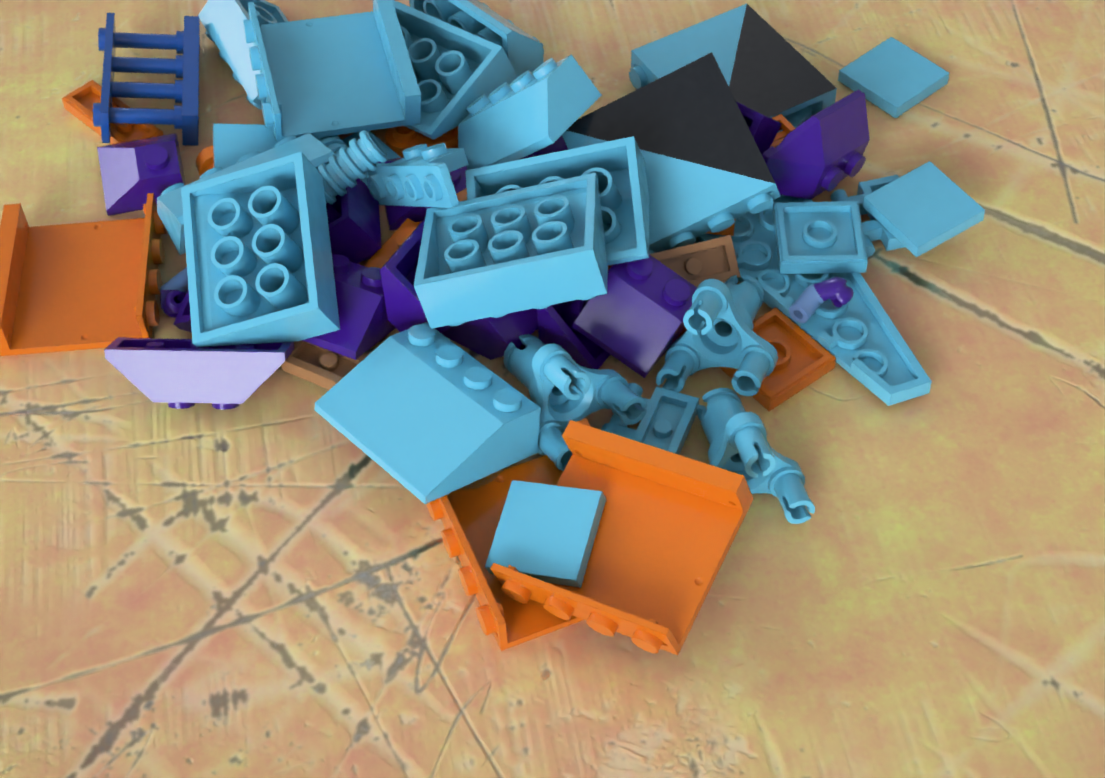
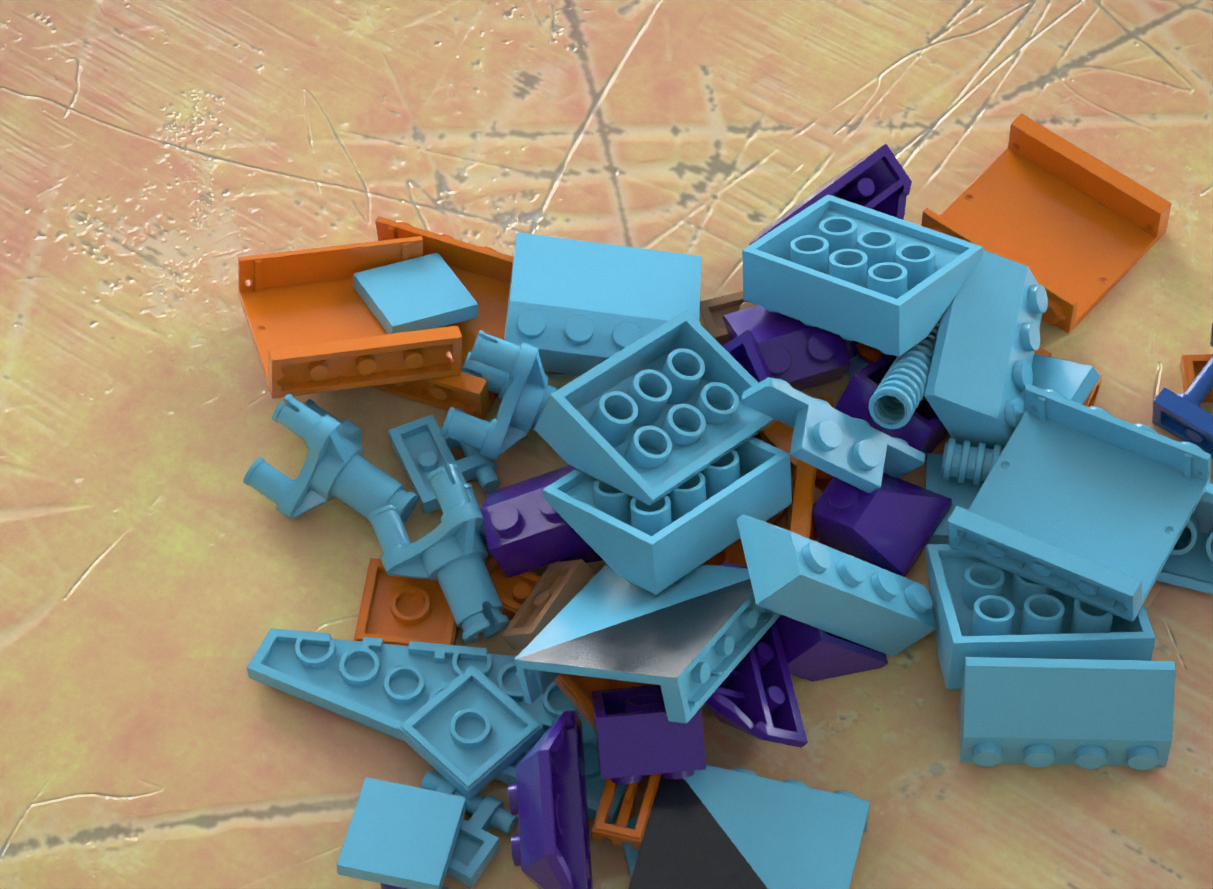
camera: 135 degrees right, 5 degrees up
dark purple slope [97,133,186,216] -> none
arm [789,276,854,323] -> none

